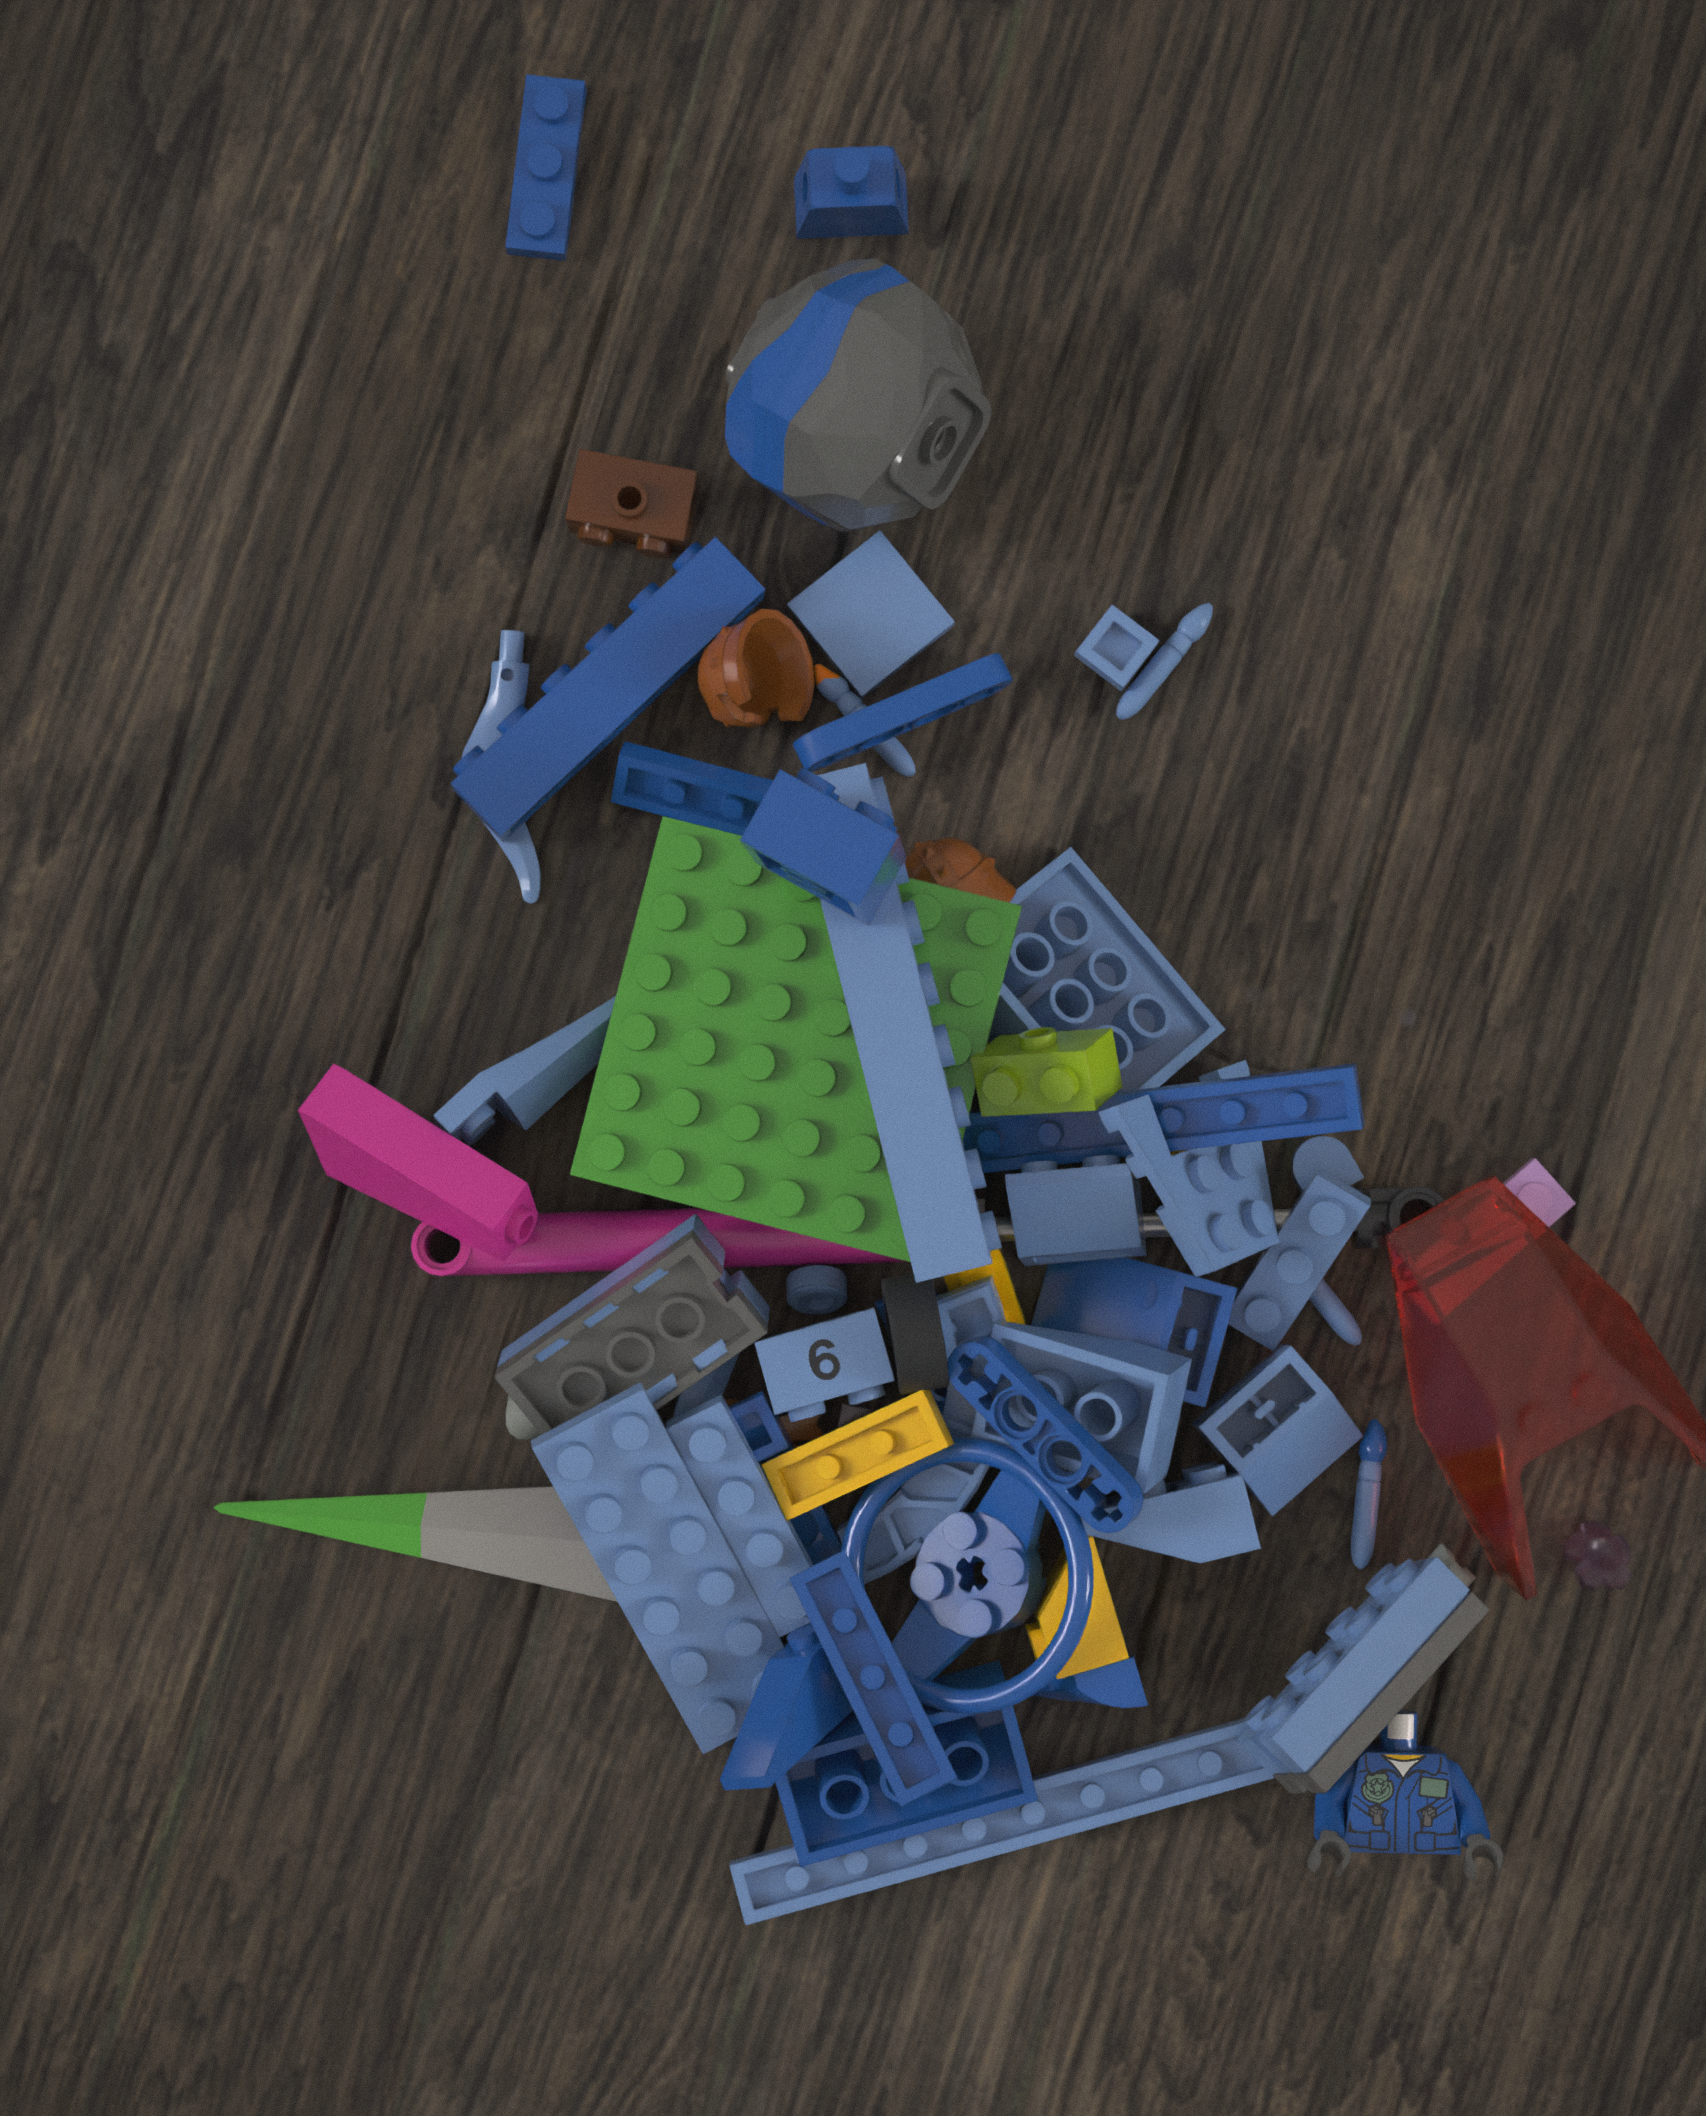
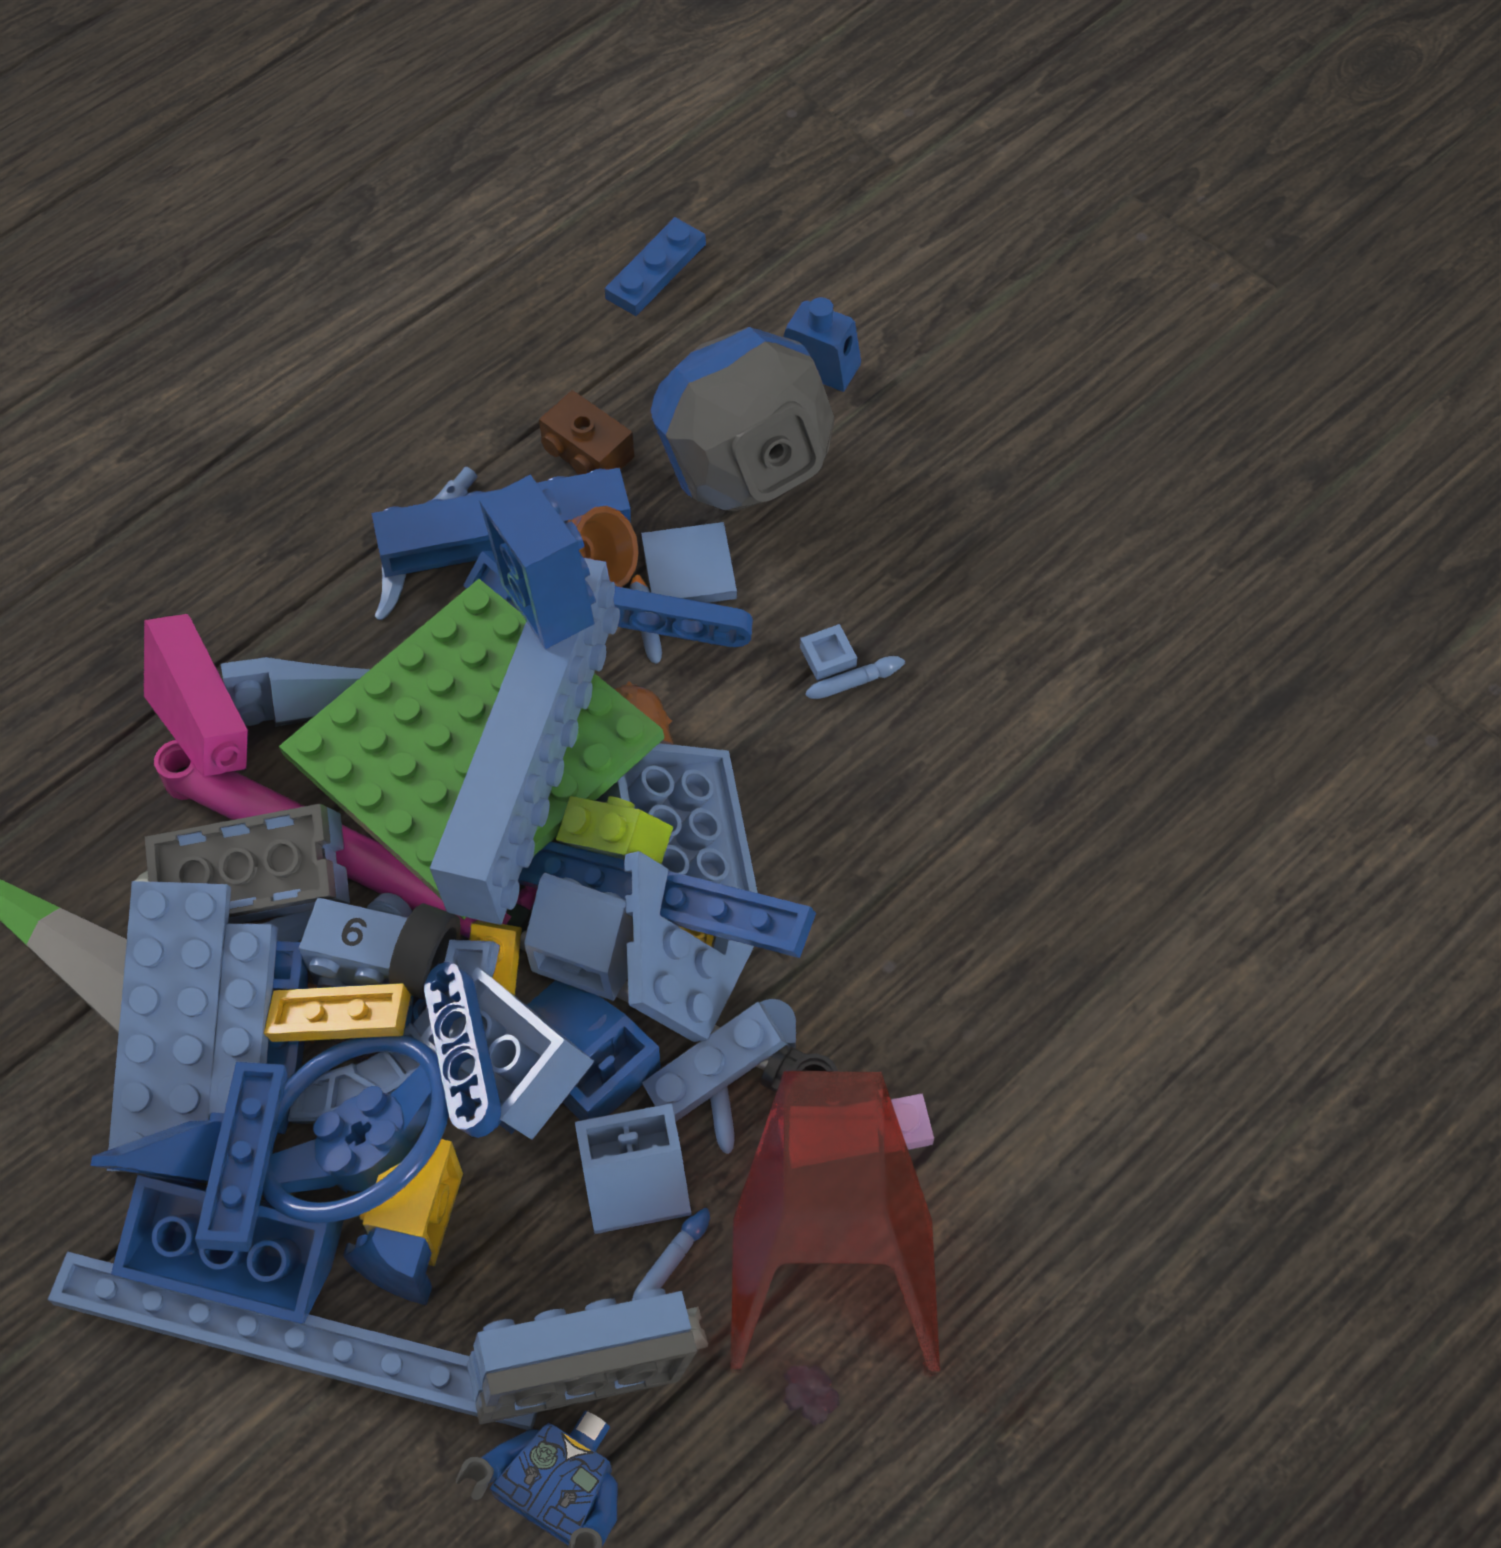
camera: 35 degrees right, 25 degrees down
medium blue slope [1080,1461,1261,1563] -> none

